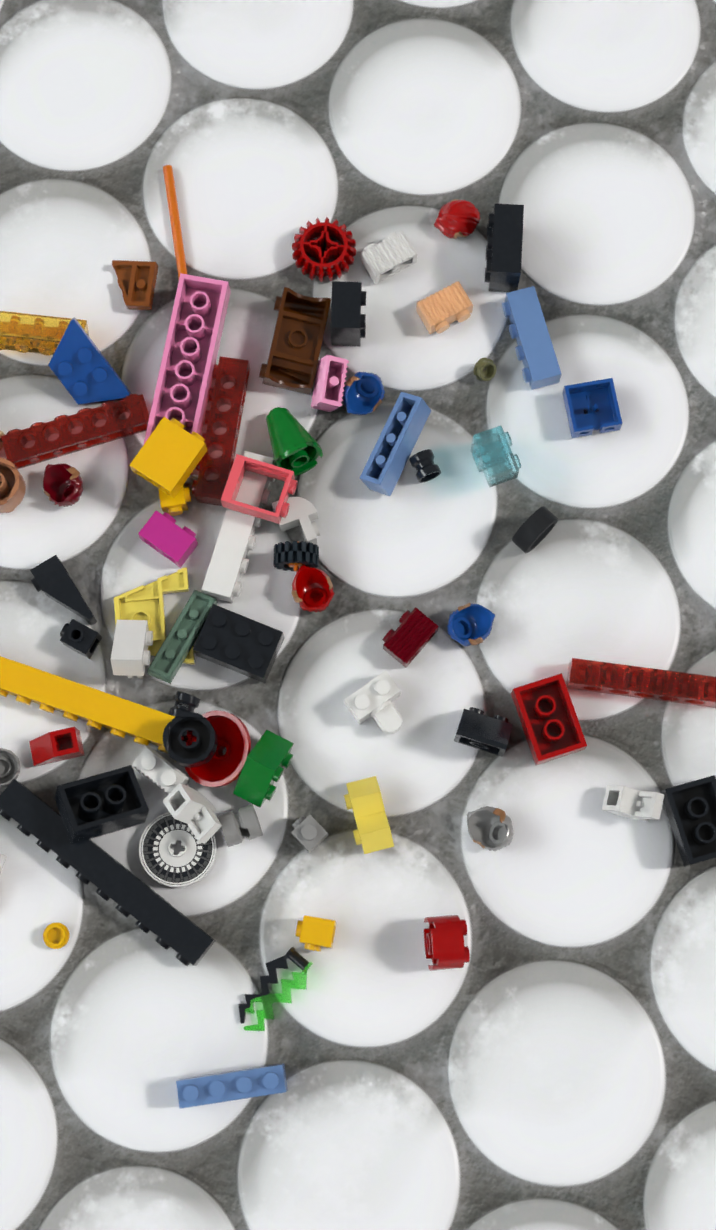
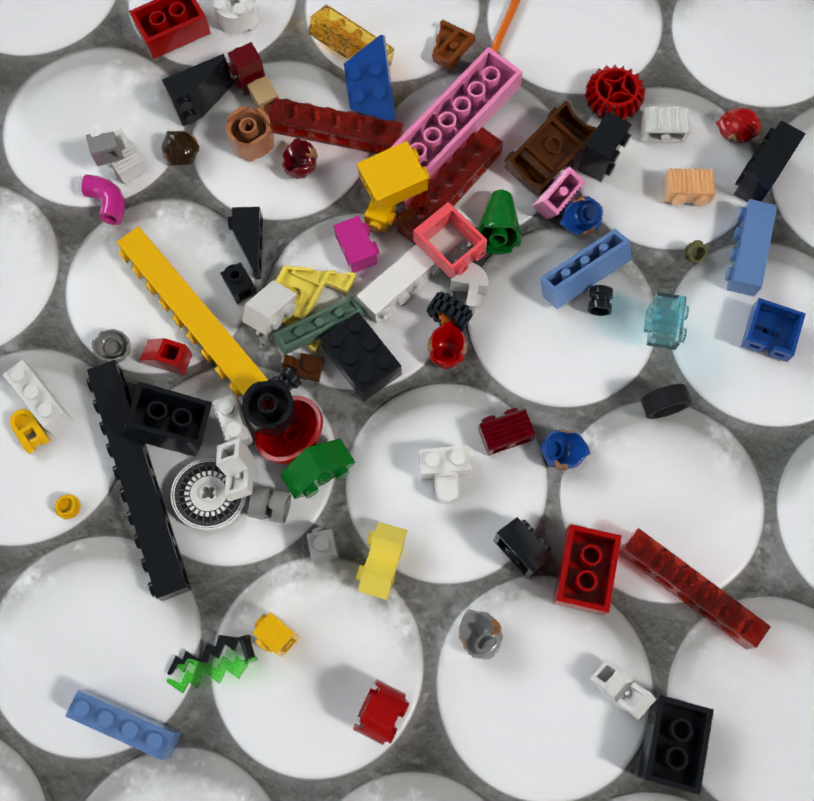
camera: 30 degrees right, 5 degrees down
none -> reddish brown plate [281,353,325,383]

